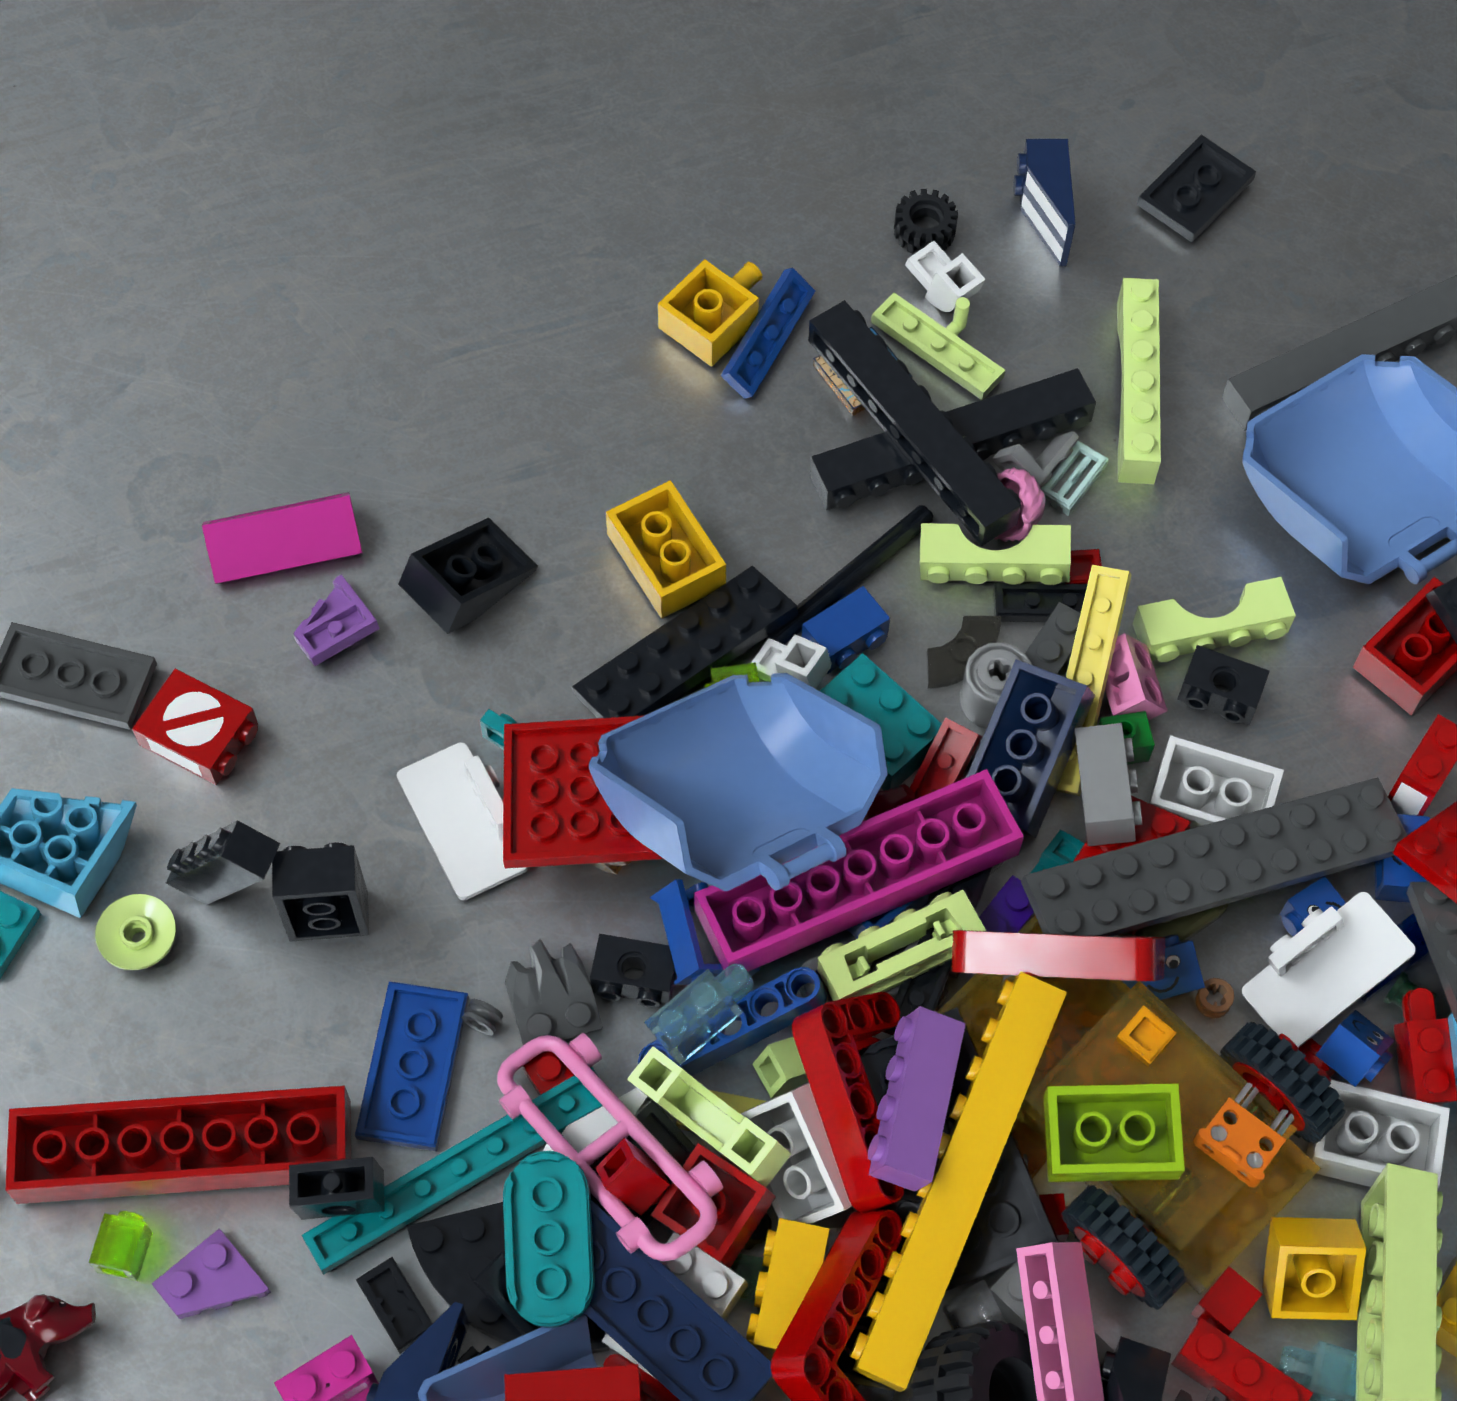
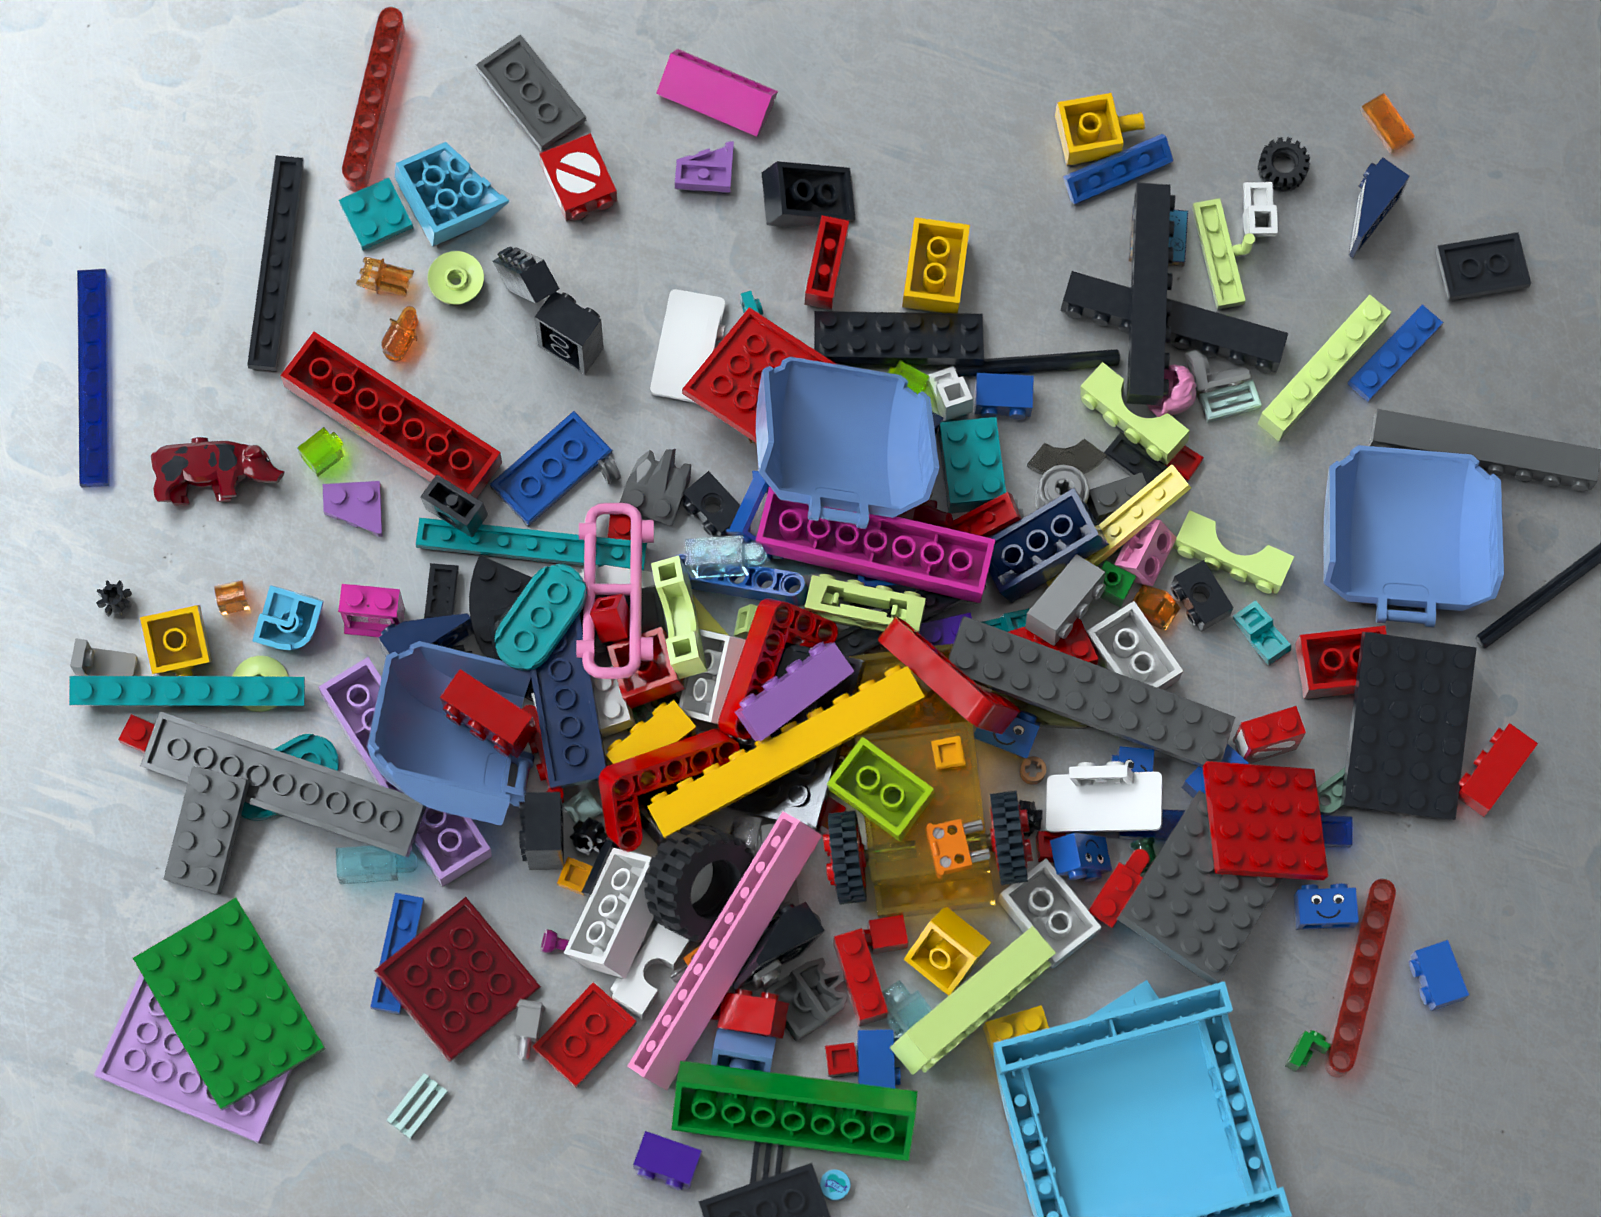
camera: 35 degrees right, 10 degrees up
none -> clear orange arm [356,257,414,297]
none -> clear orange arm [381,306,418,362]
none -> red brick [804,216,849,310]
none -> clear orange brick [1131,584,1181,631]
none -> teal slope [1233,600,1291,666]
none -> blue plate [1347,304,1443,402]
none -> clear orange plate [1360,93,1415,154]

